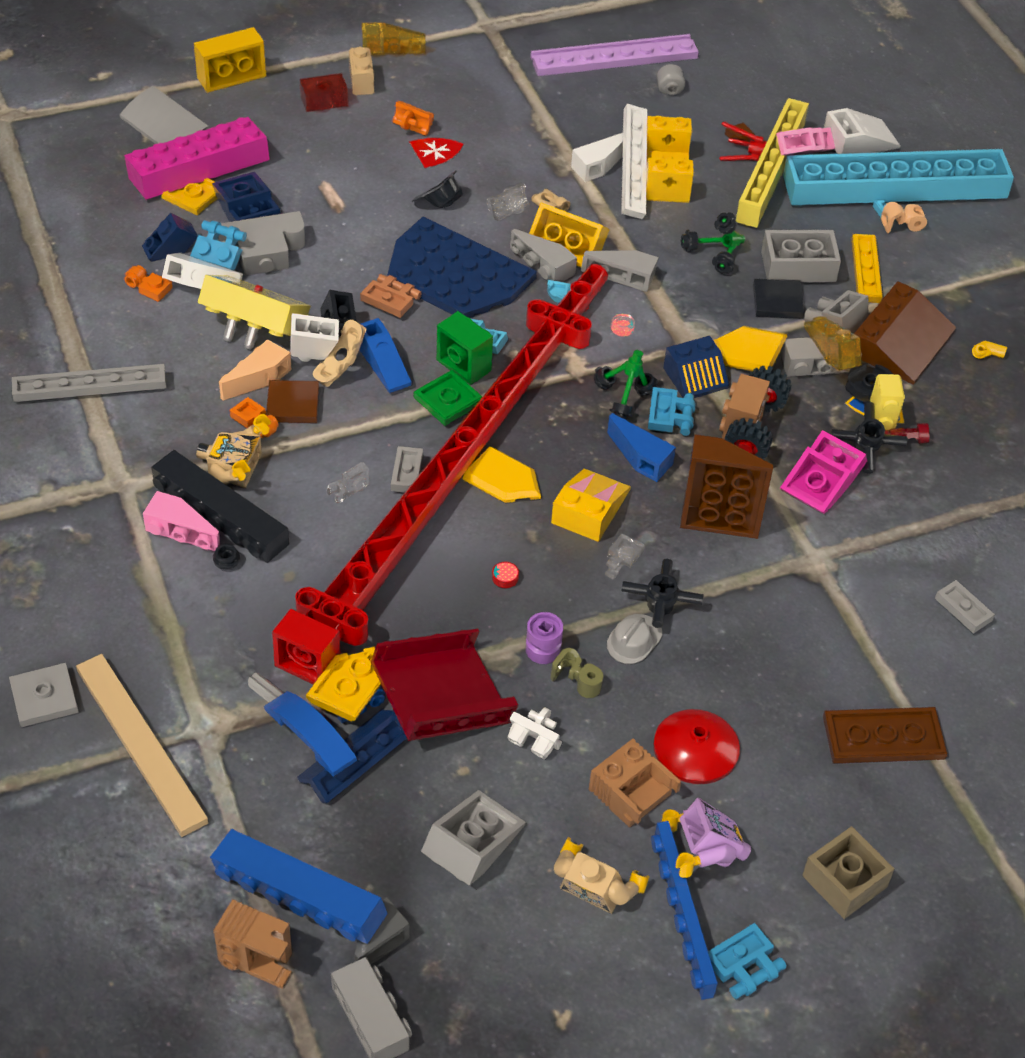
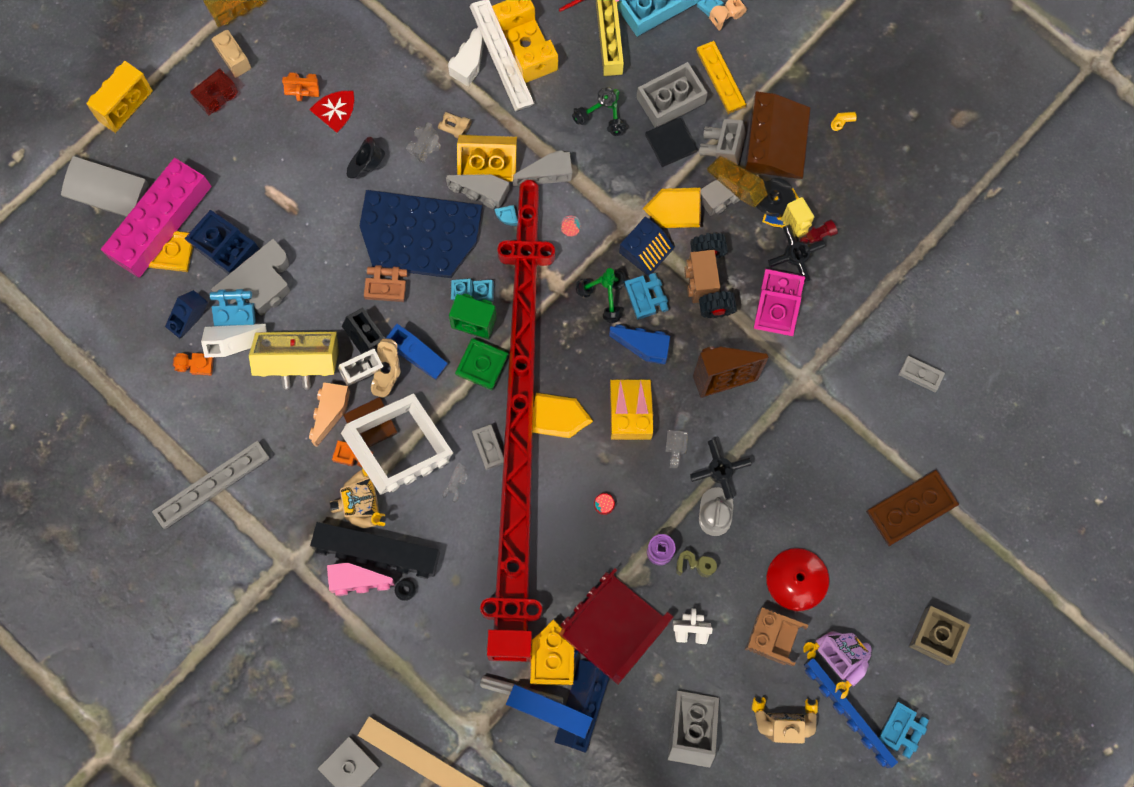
camera: 25 degrees left, 25 degrees up
none -> white window [341,394,453,495]

